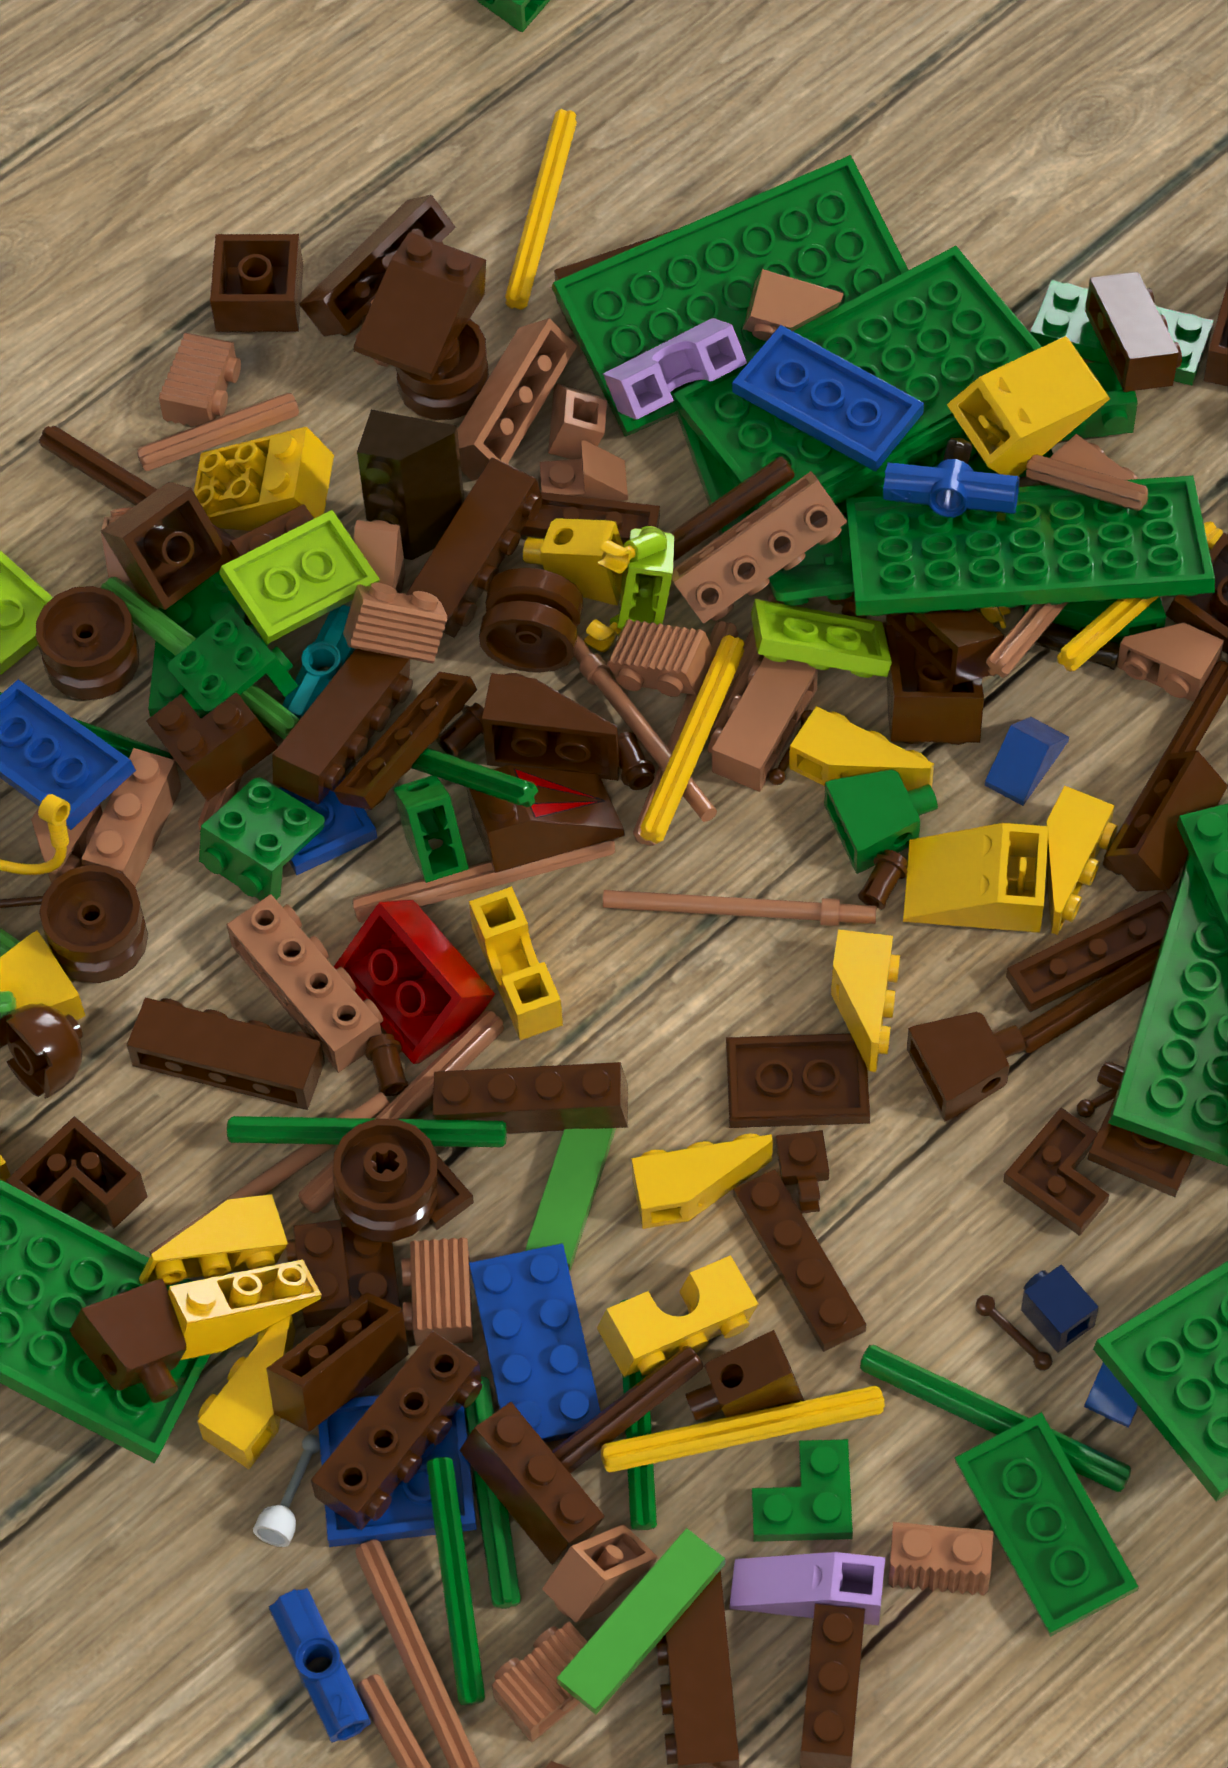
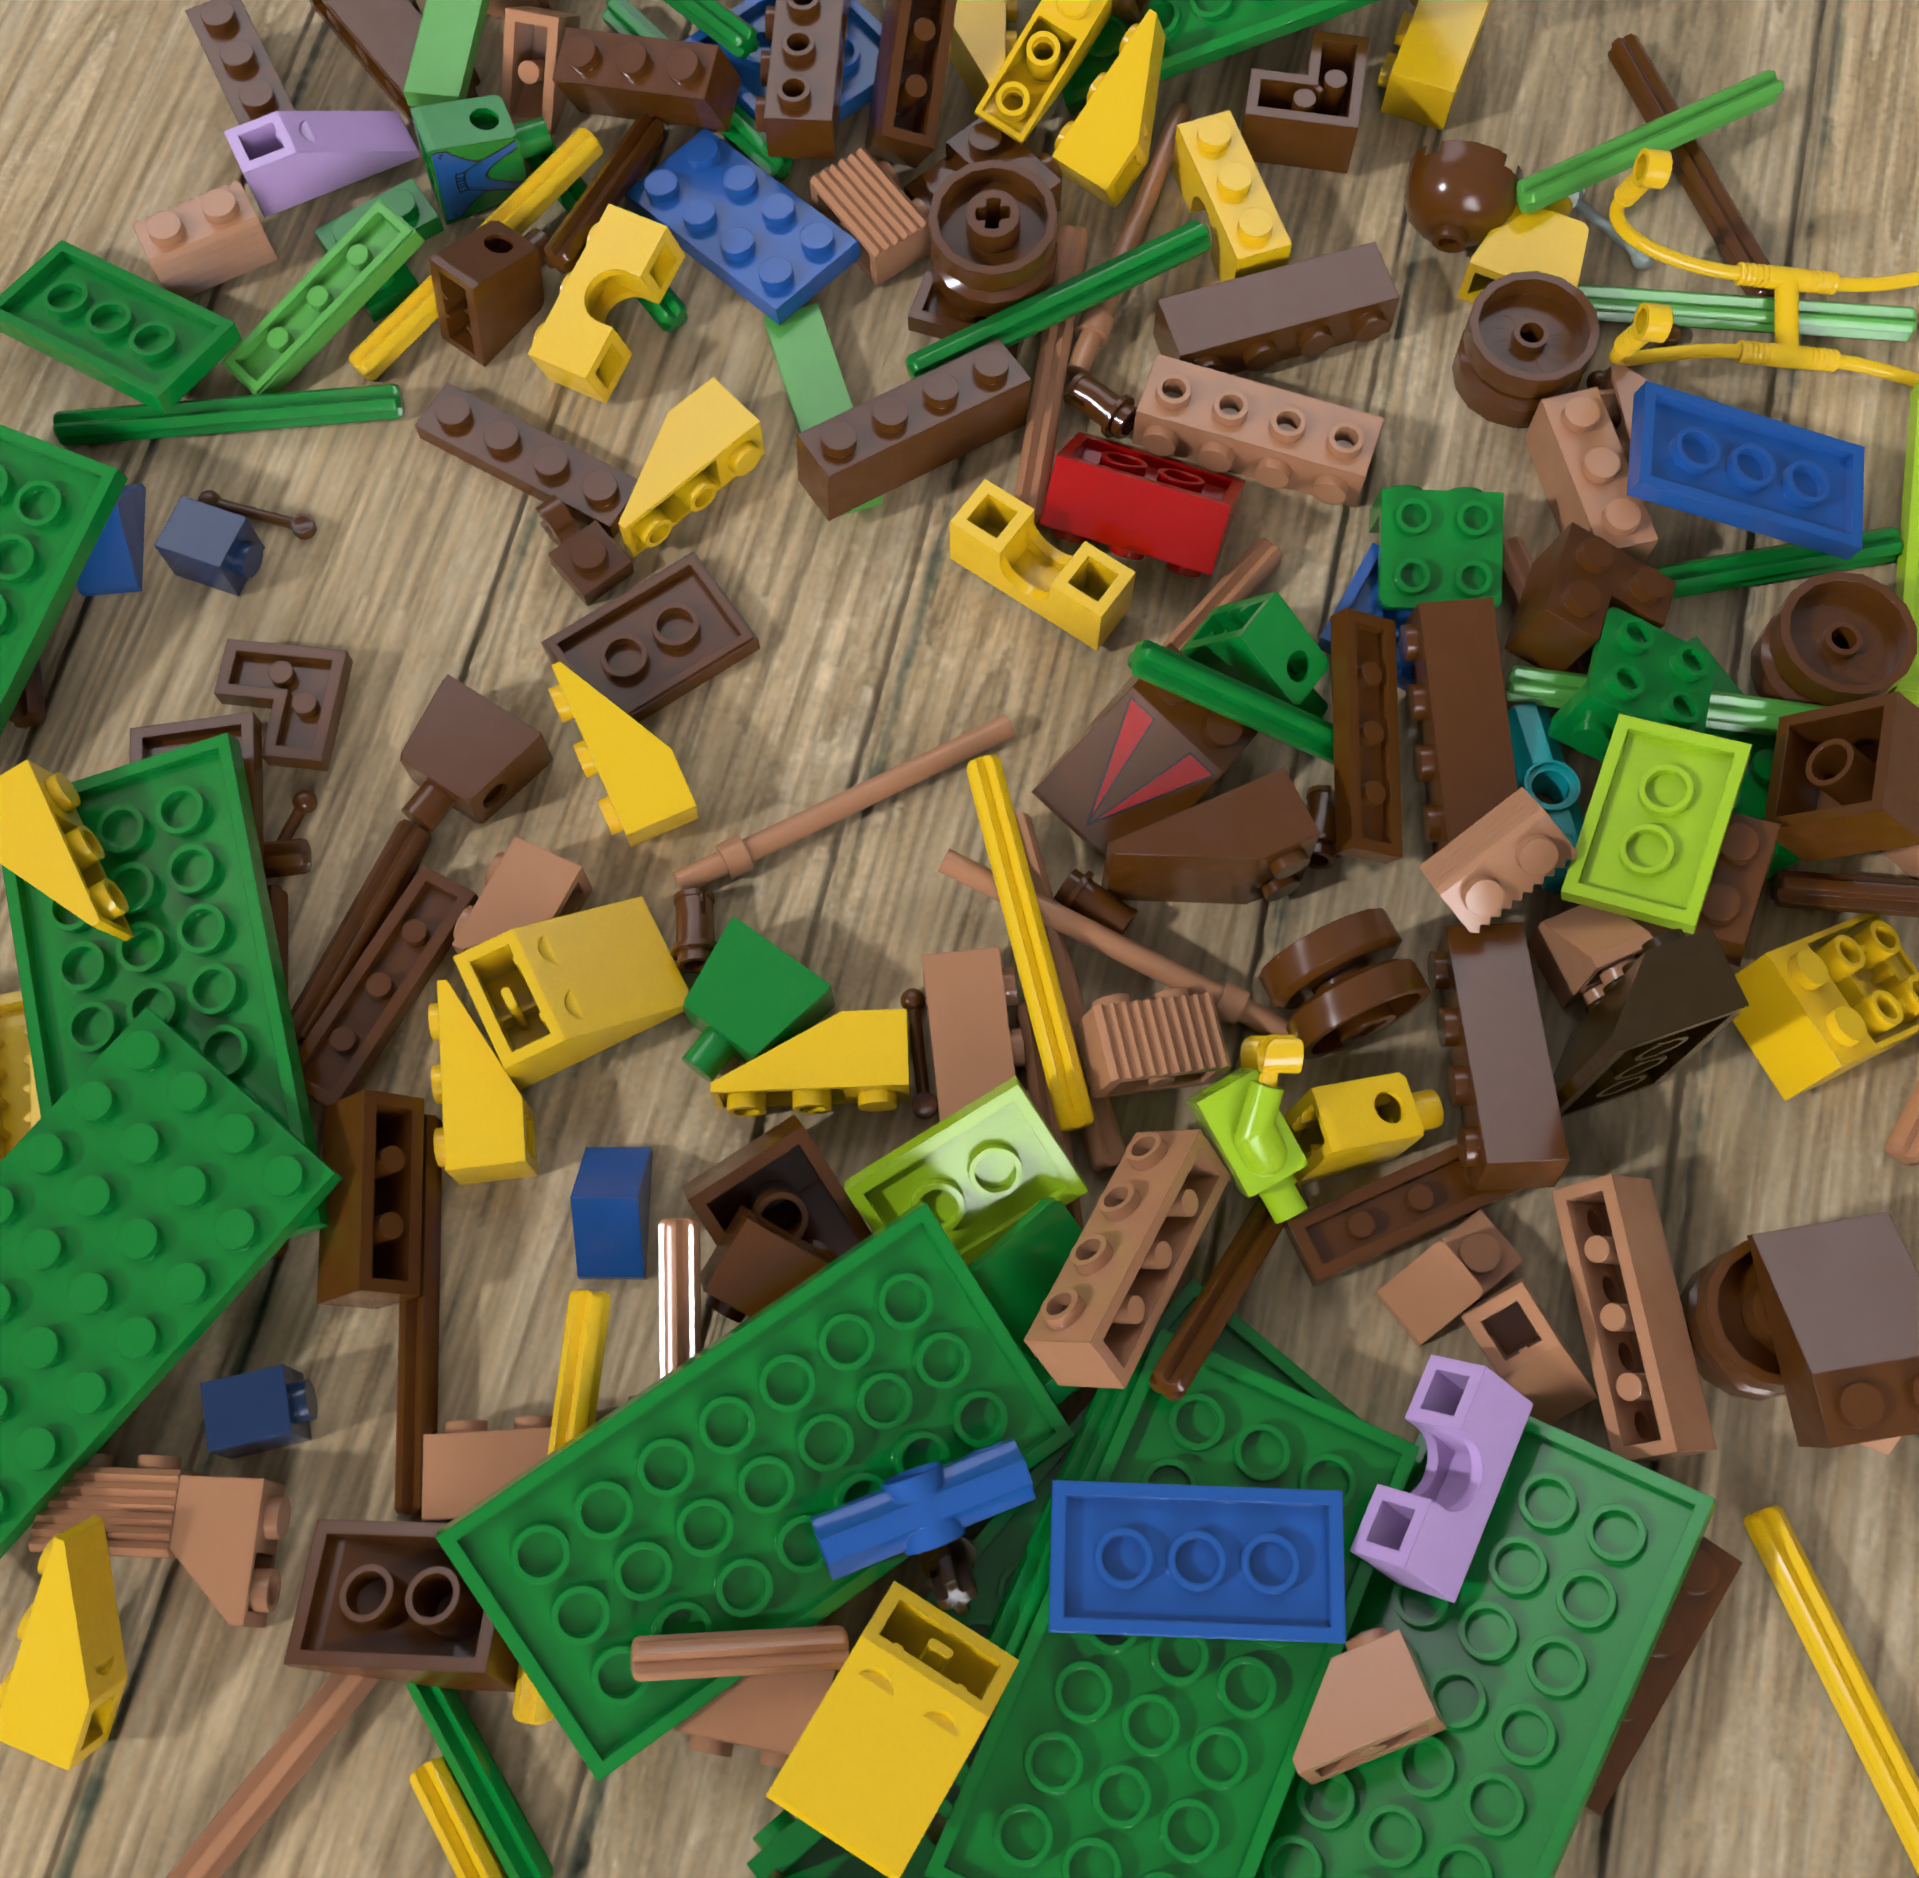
camera: 145 degrees right, 10 degrees up
none -> bright green tile [221,198,425,395]
none -> green torso [410,94,553,225]
none -> nougat slope [452,836,592,954]
none -> yellow arch [1171,110,1292,282]

